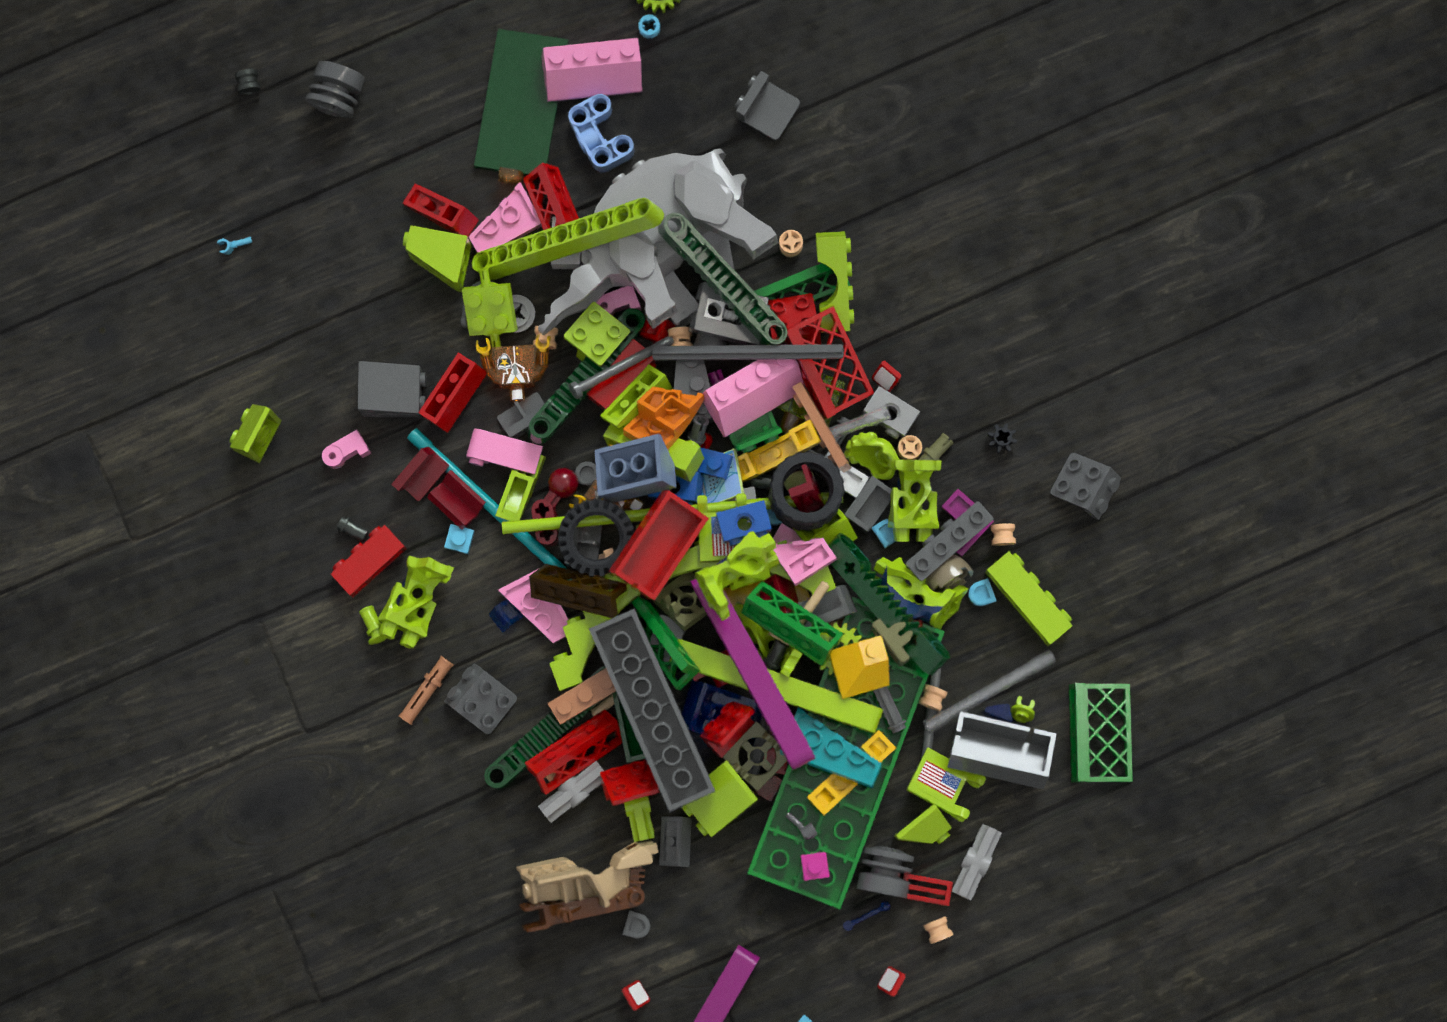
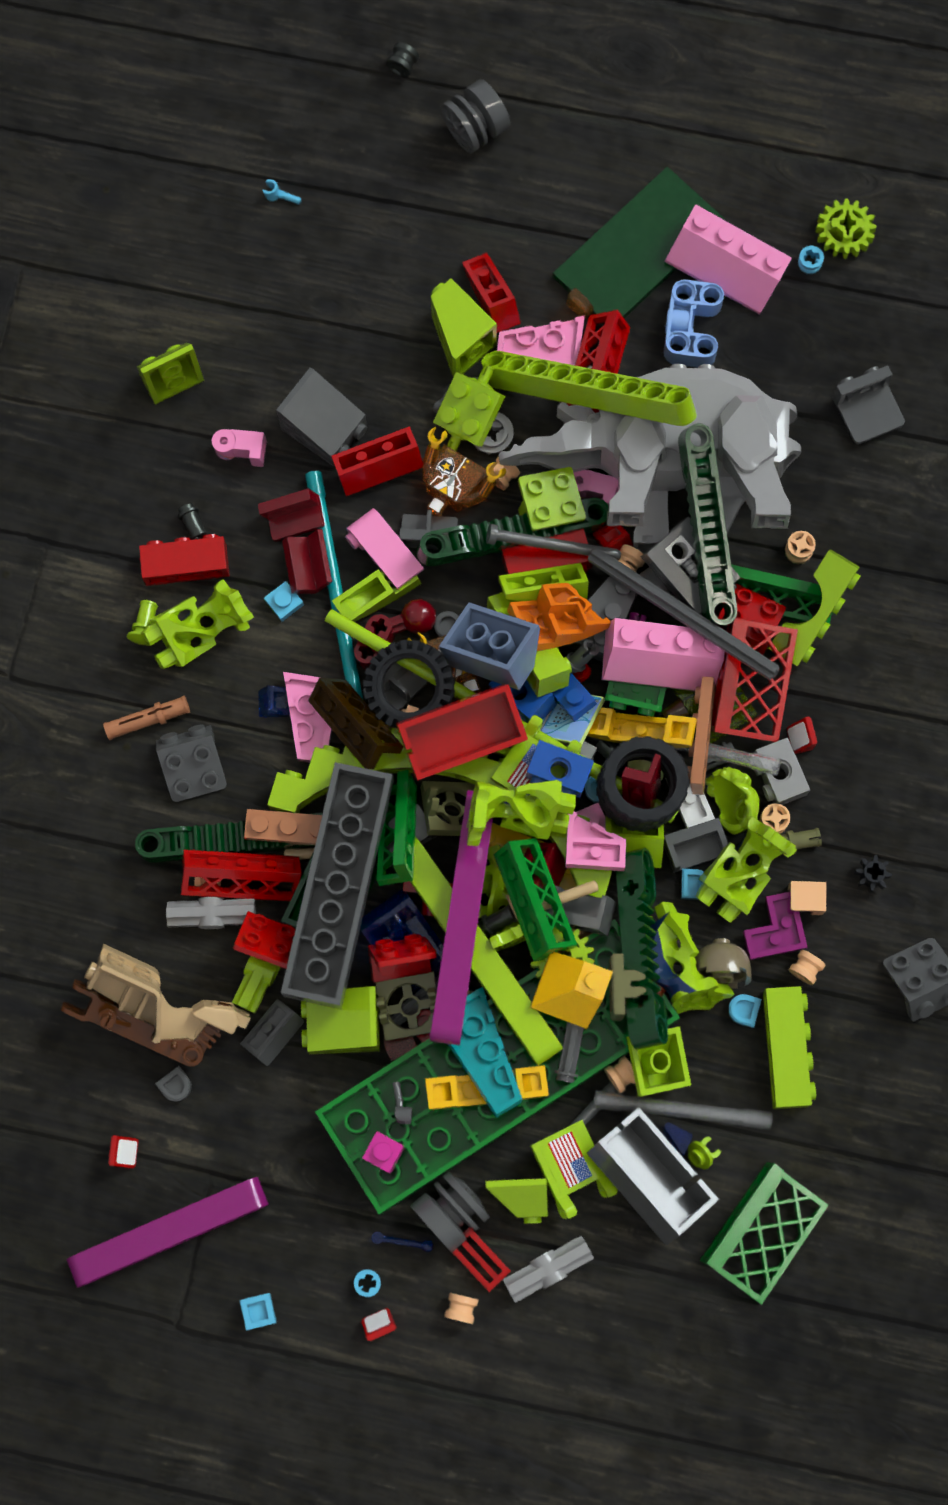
camera: 35 degrees right, 5 degrees down
dark grey bracket [906,501,993,581] -> none
none -> medium azure bush [354,1269,381,1297]
none -> lime slope [627,1026,691,1097]
none -> light nougat panel [788,881,826,915]

